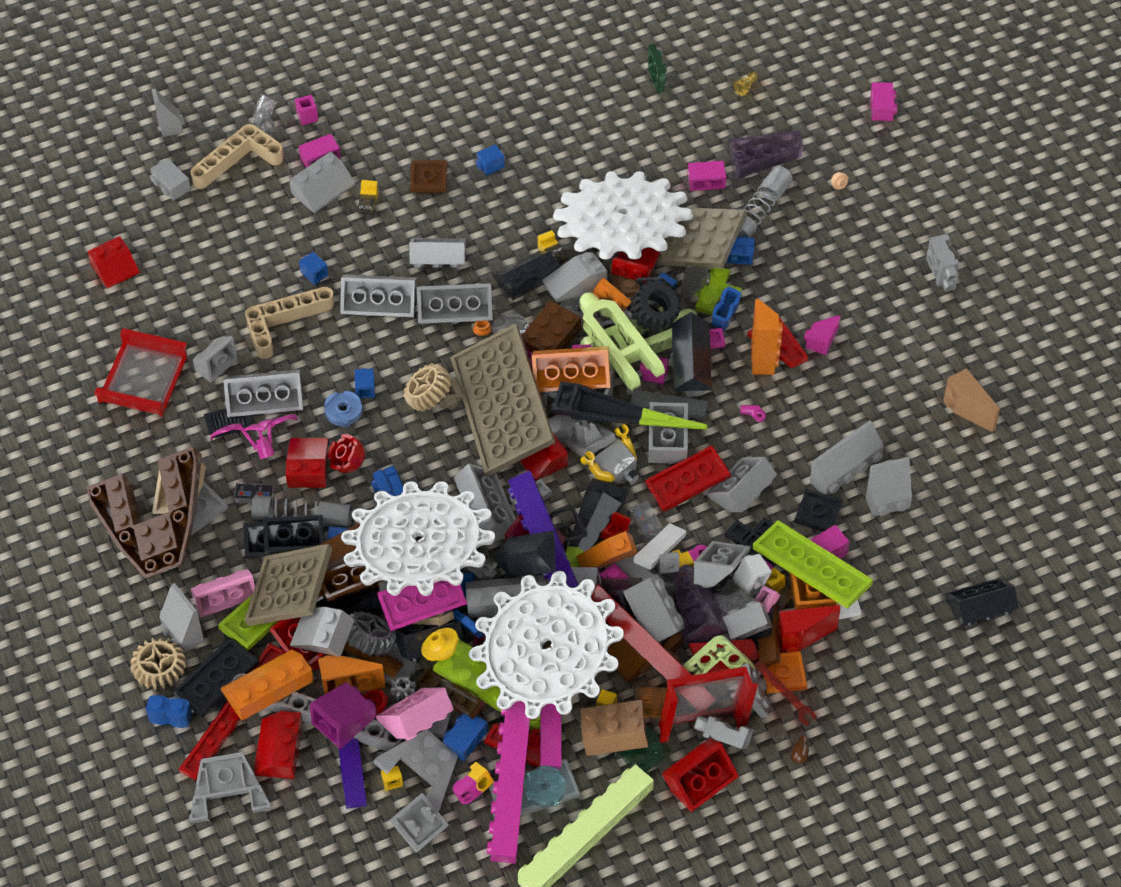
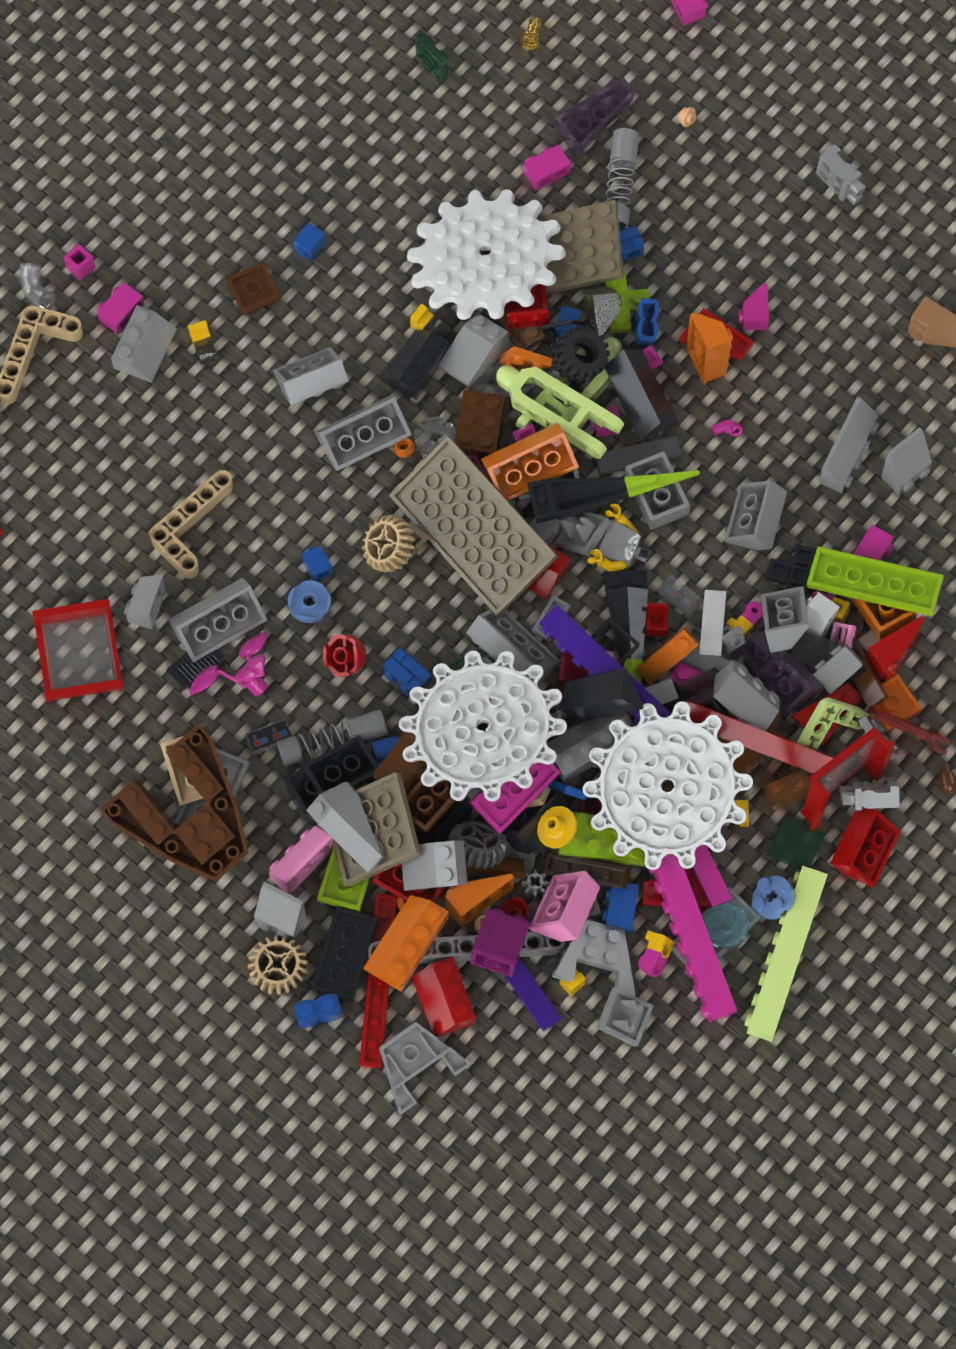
camera: 25 degrees left, 15 degrees up
red slope [285,438,329,488] -> none
blue brick [299,252,328,285] -> none
light grey slope [340,275,417,317] -> none
medium nougat brick [581,700,648,756] -> none
red tile [645,445,731,513] -> none
black tile [794,489,843,532] -> none
none -> light grey wedge [307,782,384,873]
none -> medium blue plate [752,876,795,920]

